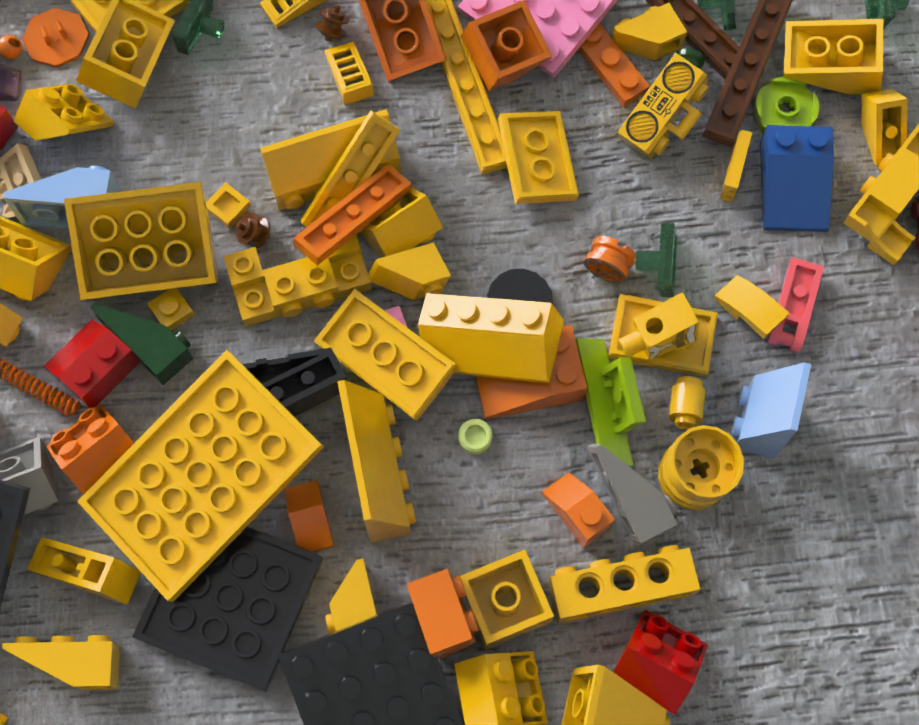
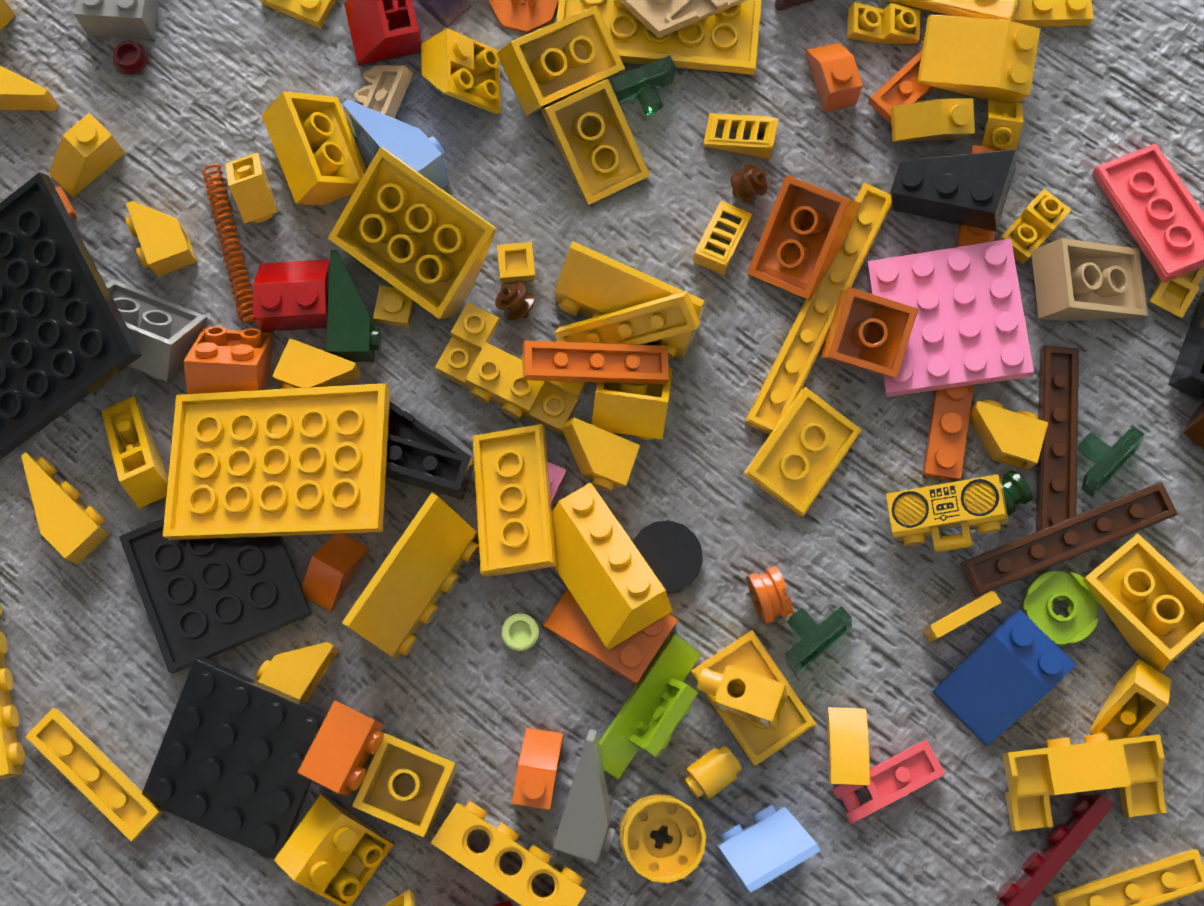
camera: 45 degrees right, 5 degrees up
none -> yellow slope [272,338,361,389]
none -> yellow slope [540,79,650,205]

